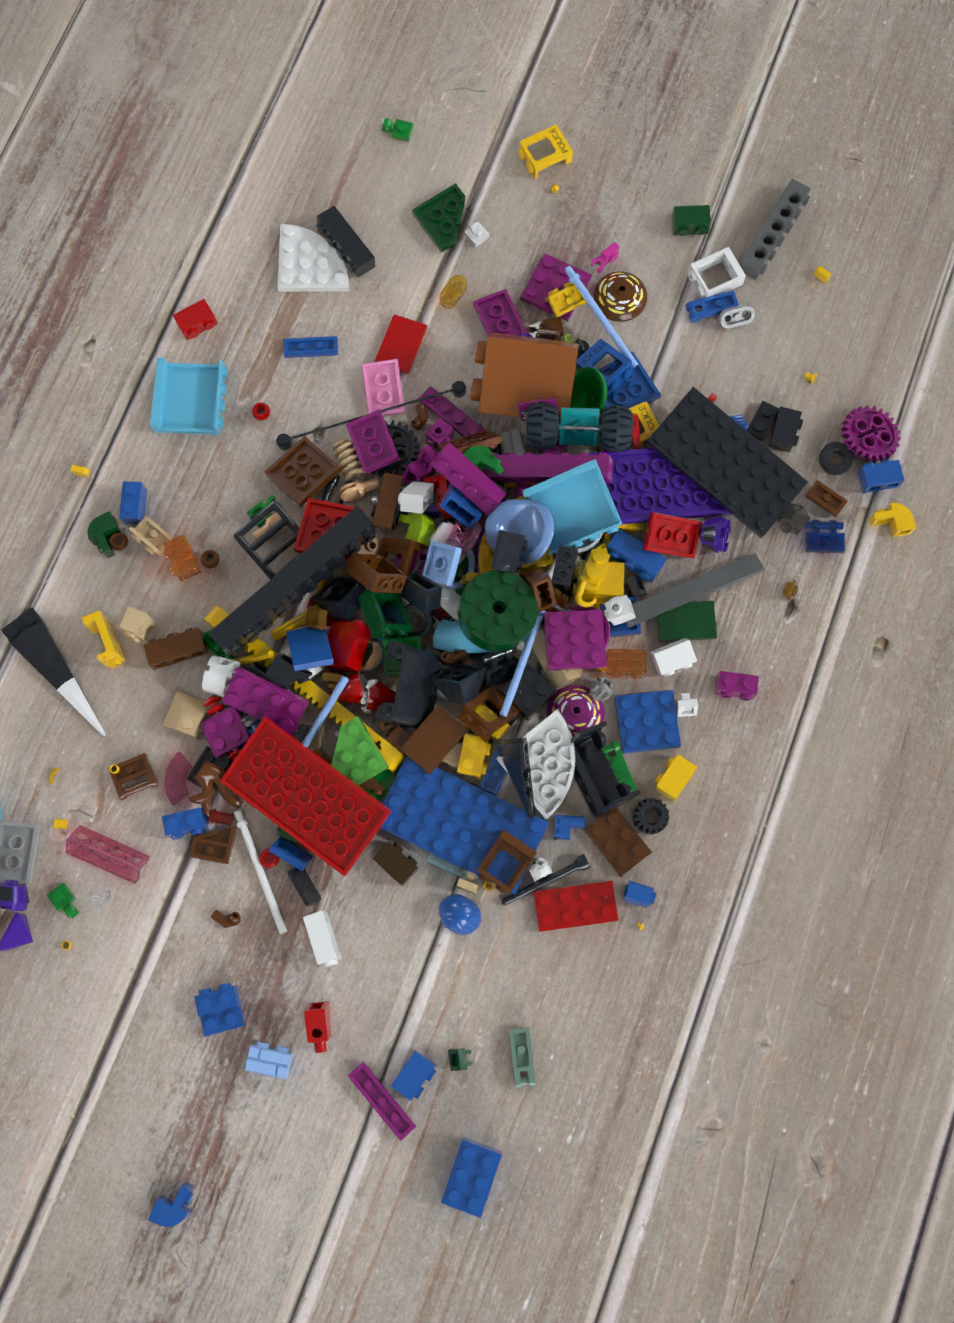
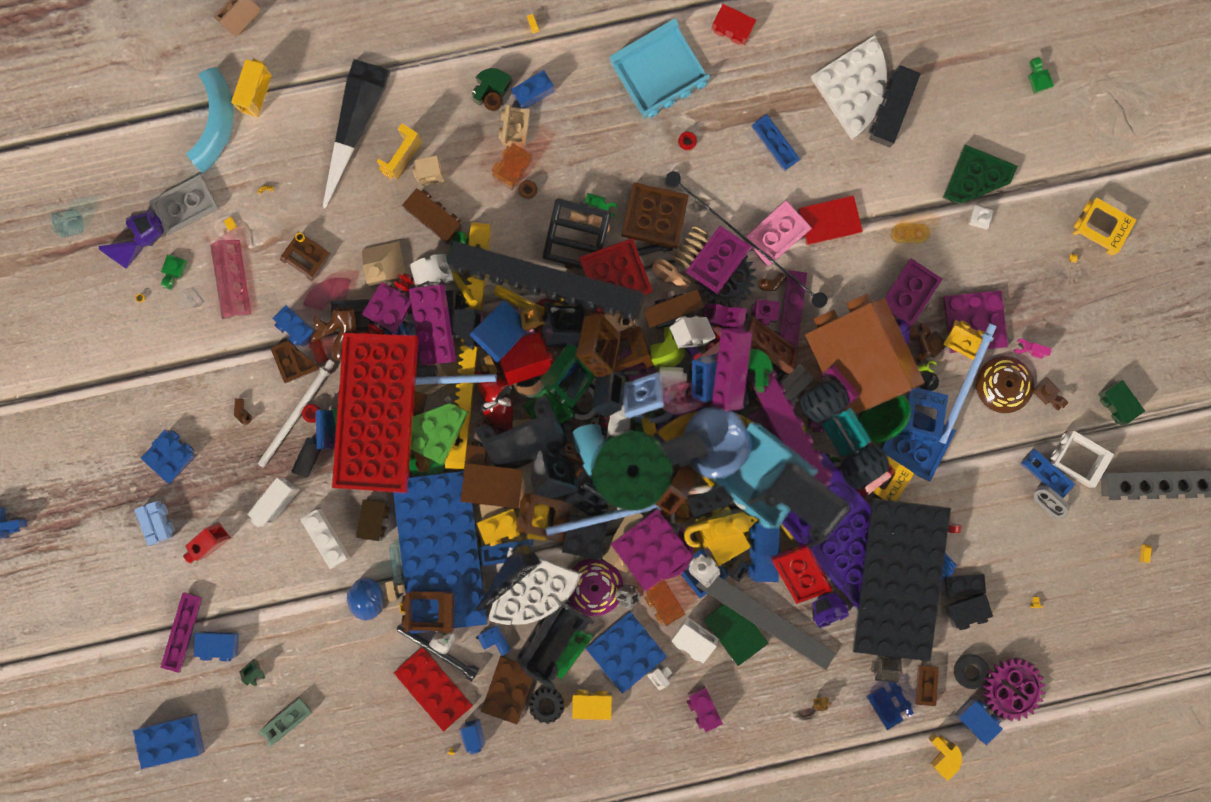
camera: 50 degrees right, 10 degrees up
none -> white brick [300,509,350,569]
none -> black windscreen [748,463,850,548]
none -> reddish brown plate [1032,377,1068,410]

